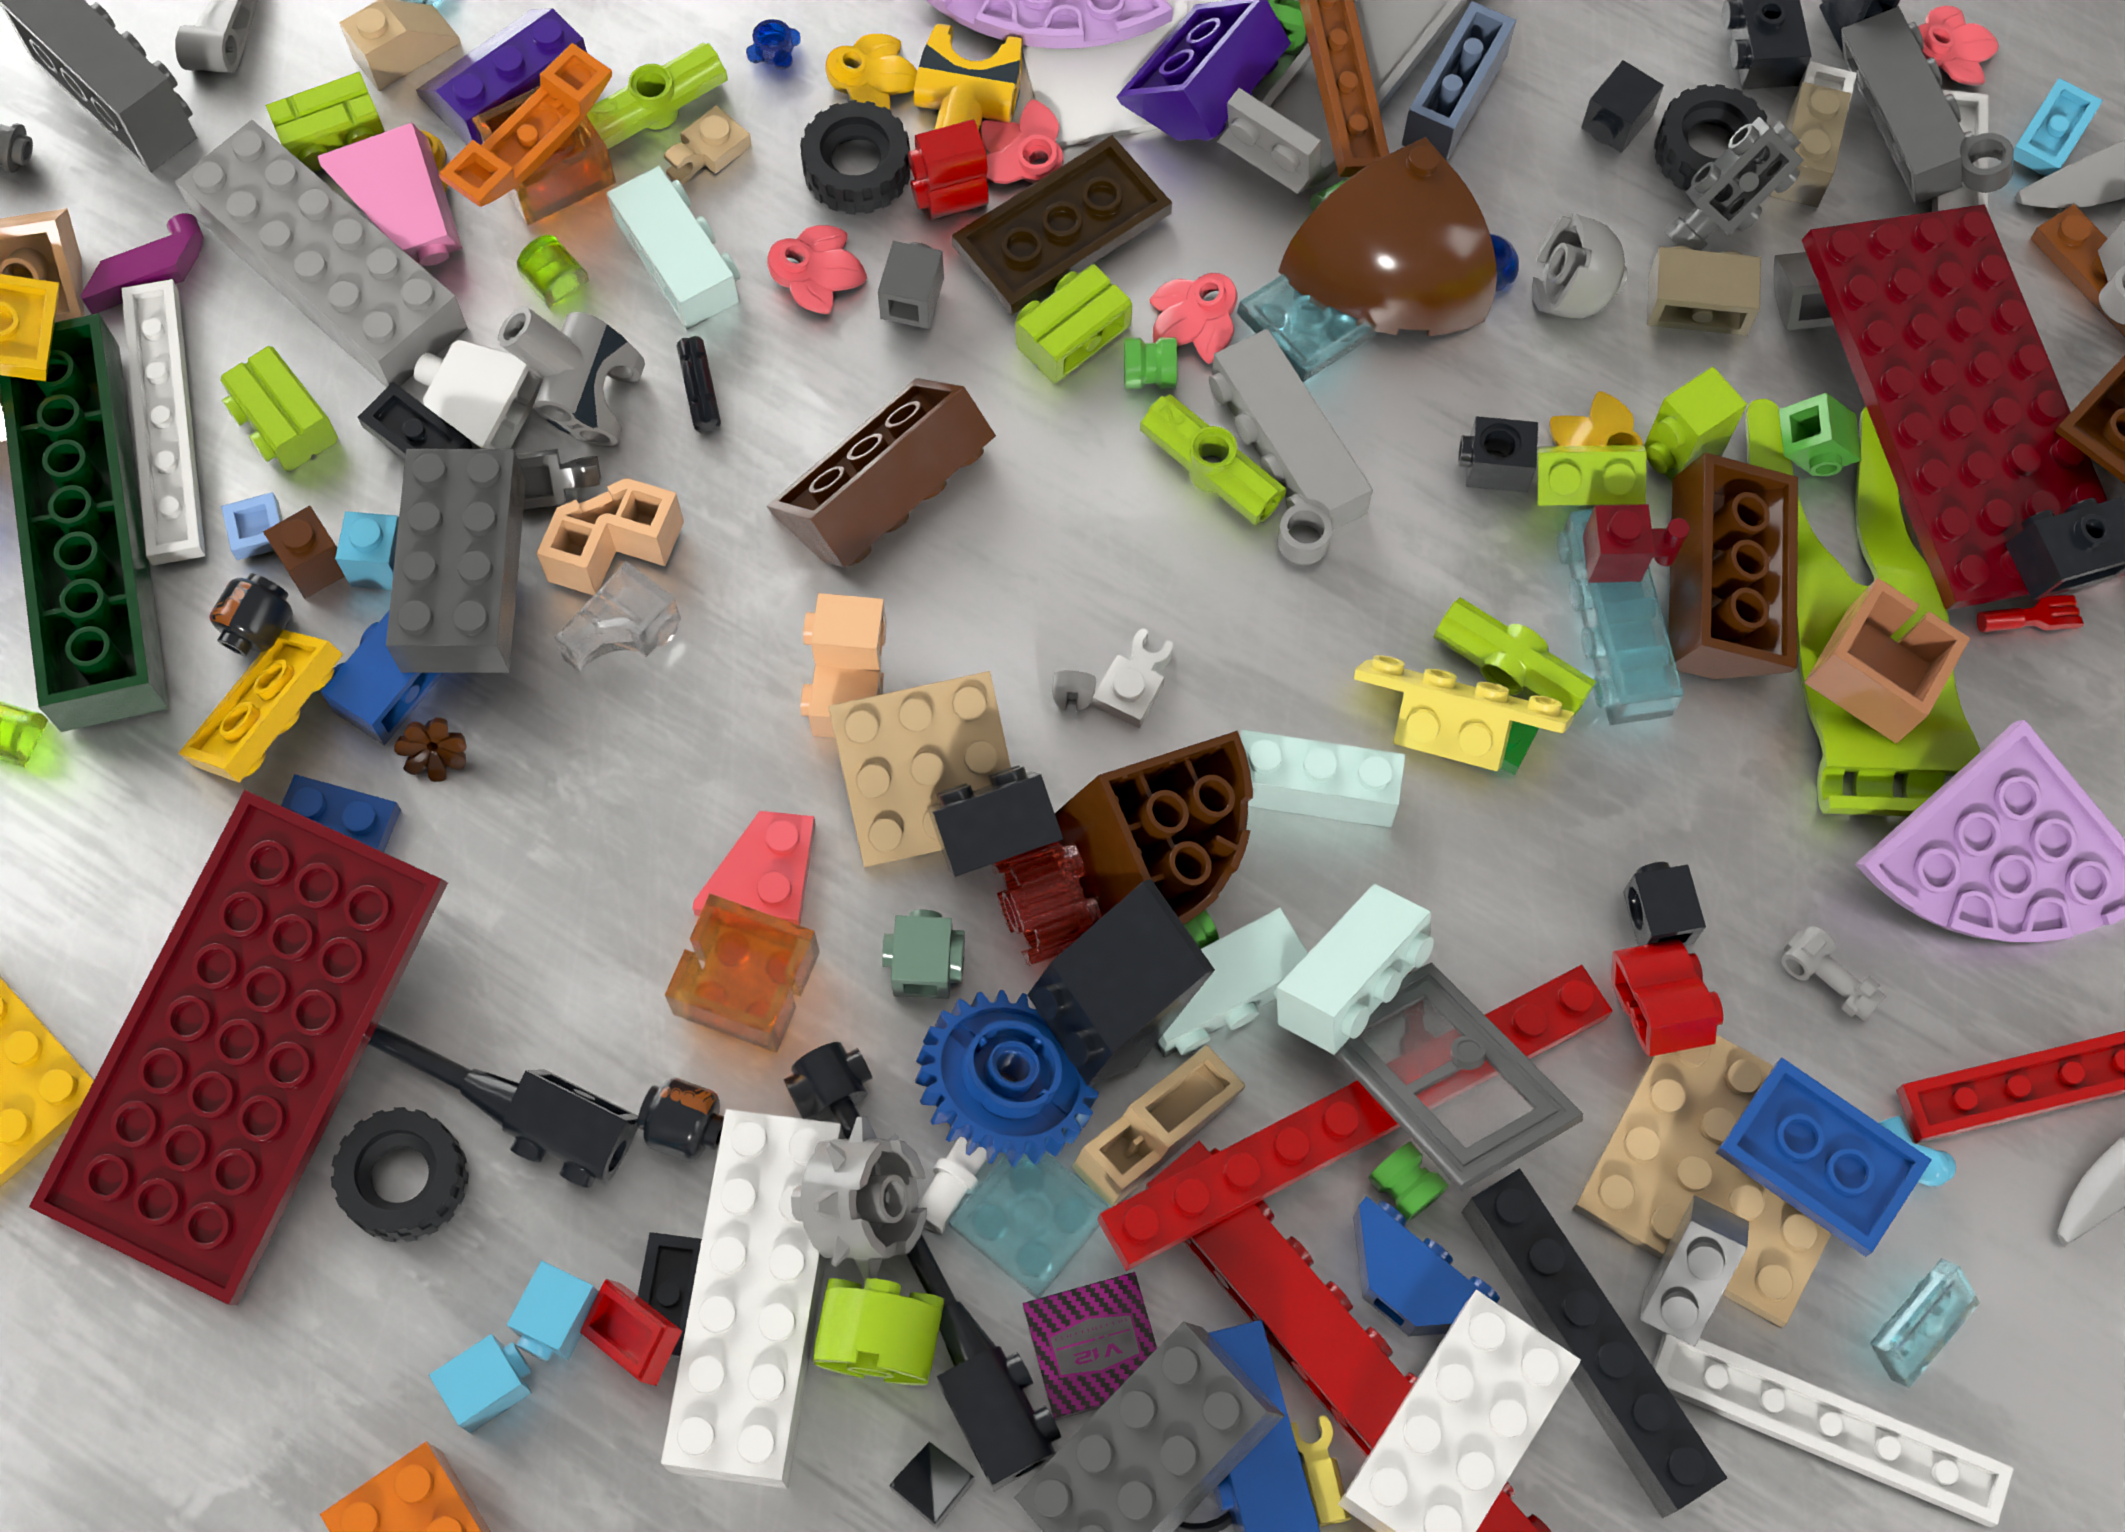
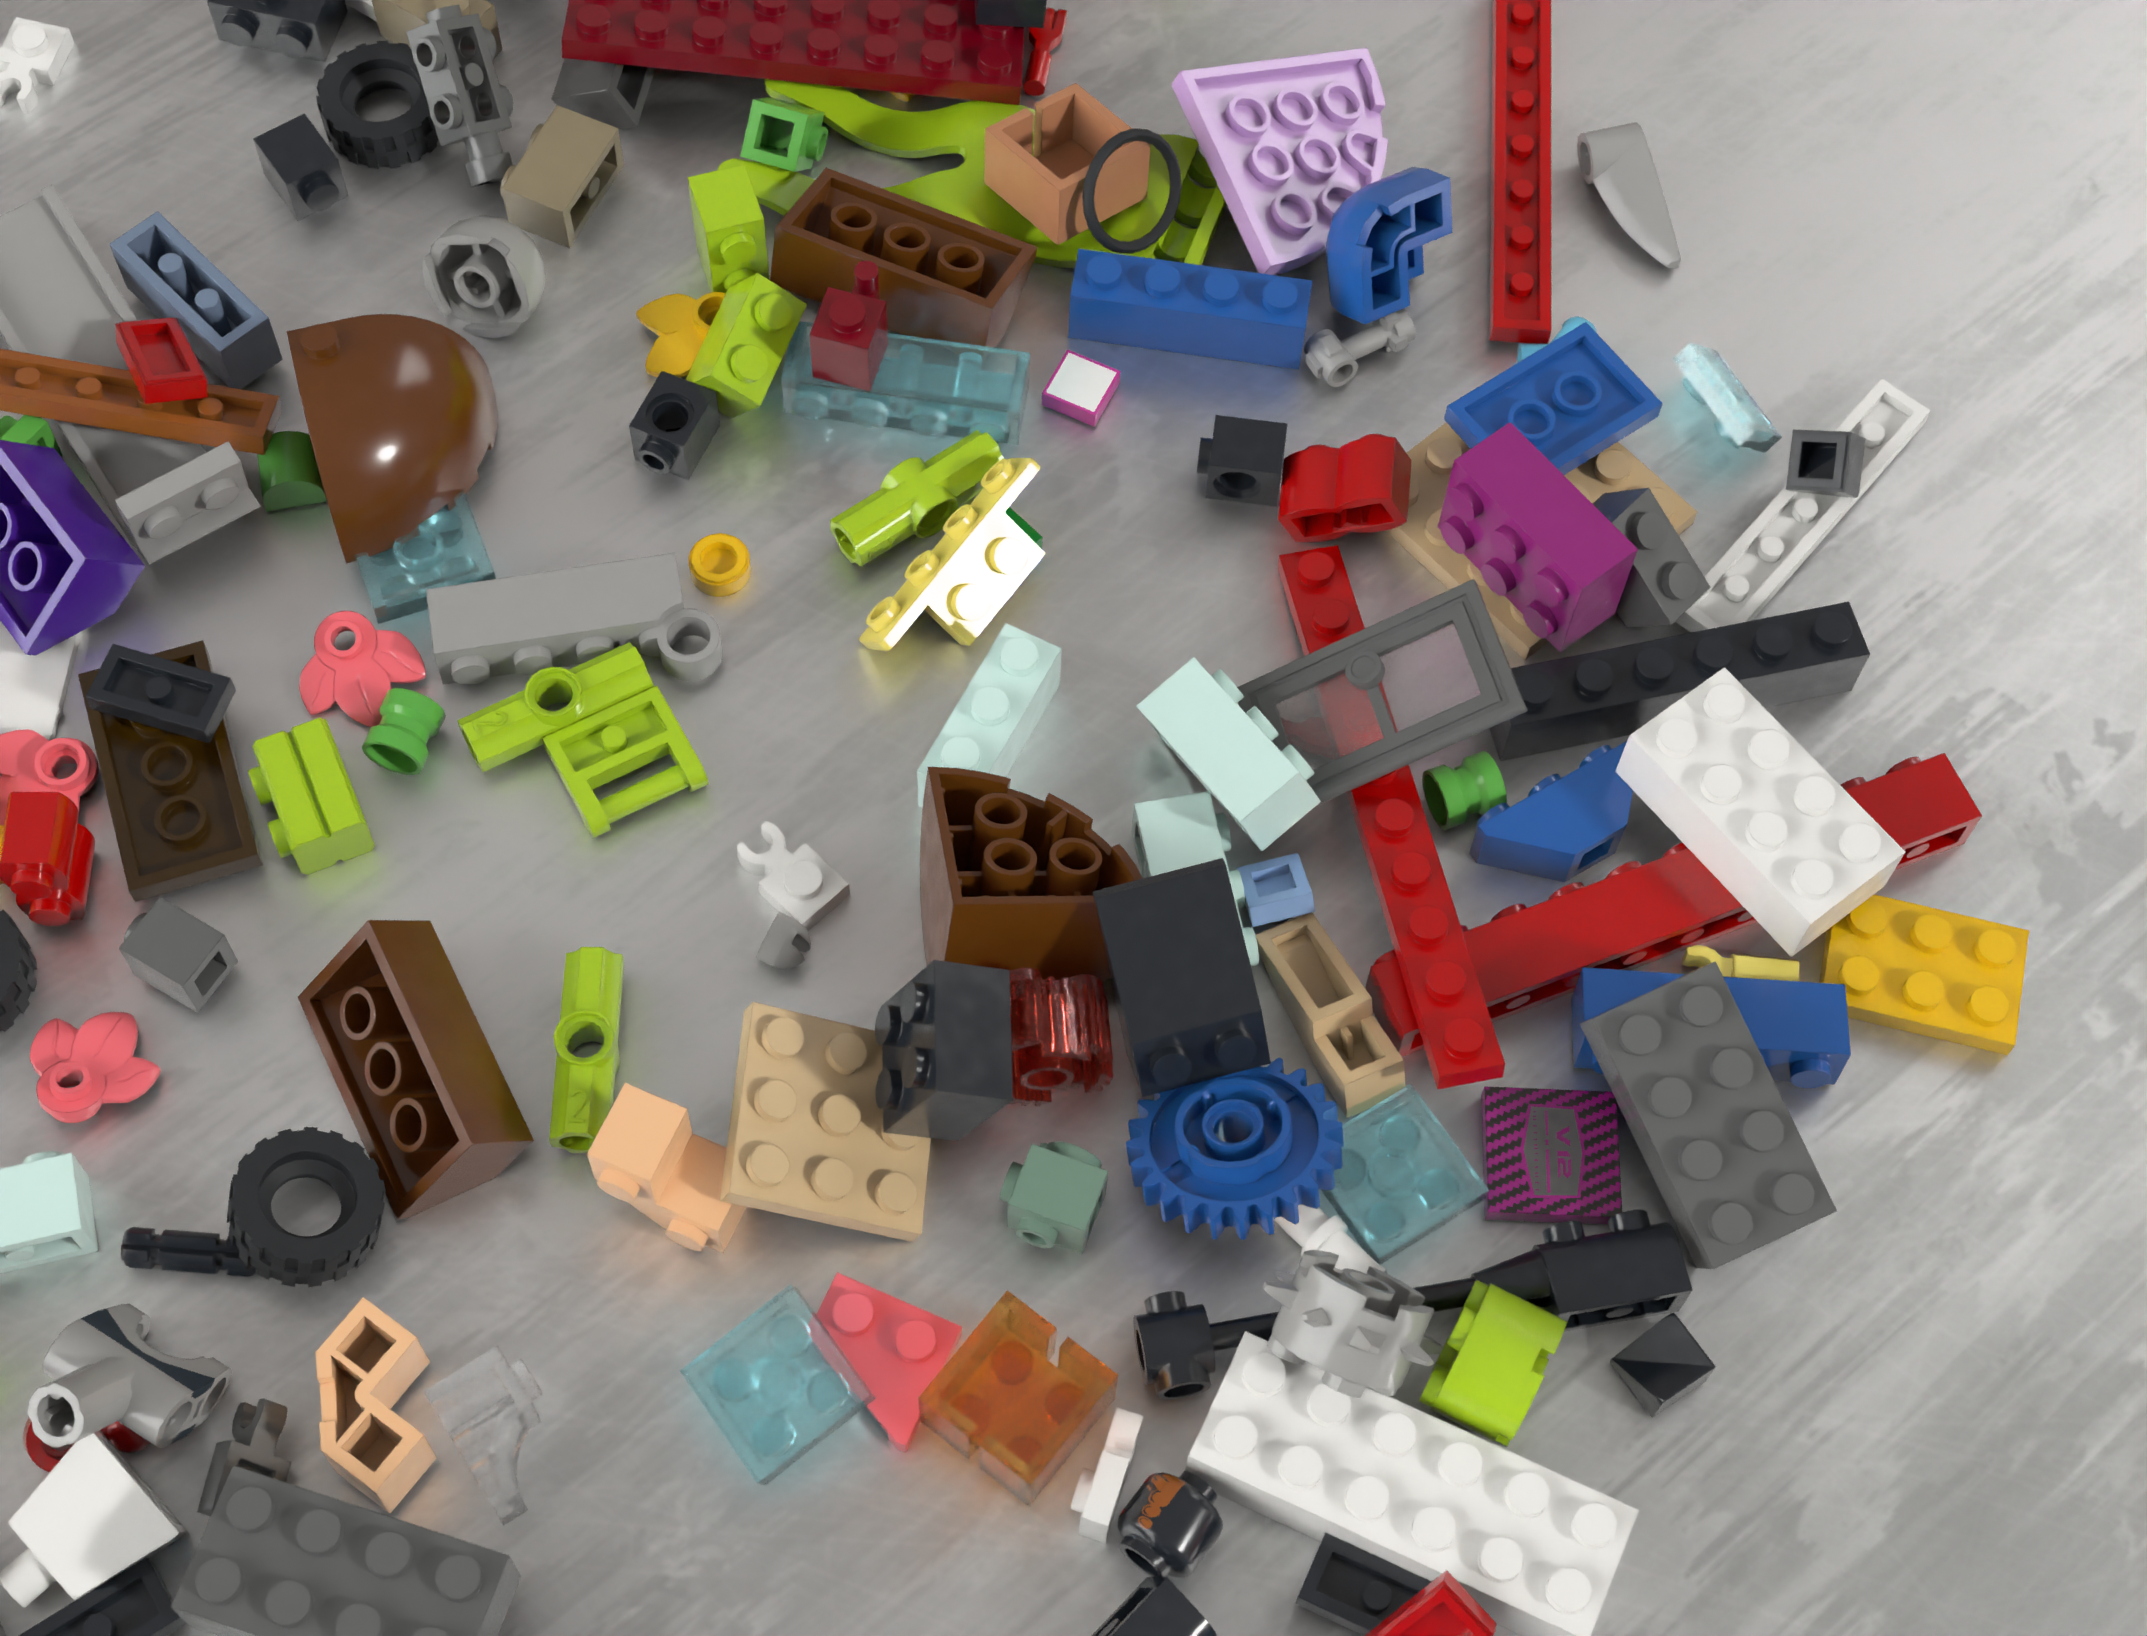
camera: 75 degrees left, 5 degrees down
none -> black plate [85,644,236,743]
none -> red tile [116,317,207,404]
none -> black tyre [227,1127,385,1287]
none -> lime plate [542,686,709,838]
none -> lime piece [549,947,624,1153]
none -> clear light blue plate [680,1284,876,1486]
none -> yellow tile [688,533,751,597]
none -> white tile [1041,349,1121,427]
none -> blue brick [1068,249,1312,370]
none -> white plate [1071,1408,1144,1543]
none -> black tyre [1082,128,1182,254]
none -> light blue plate [1236,853,1315,927]
none -> blue brick [1326,167,1452,325]
none -> magenta brick [1438,422,1638,653]
none -> black slope [1786,430,1866,498]

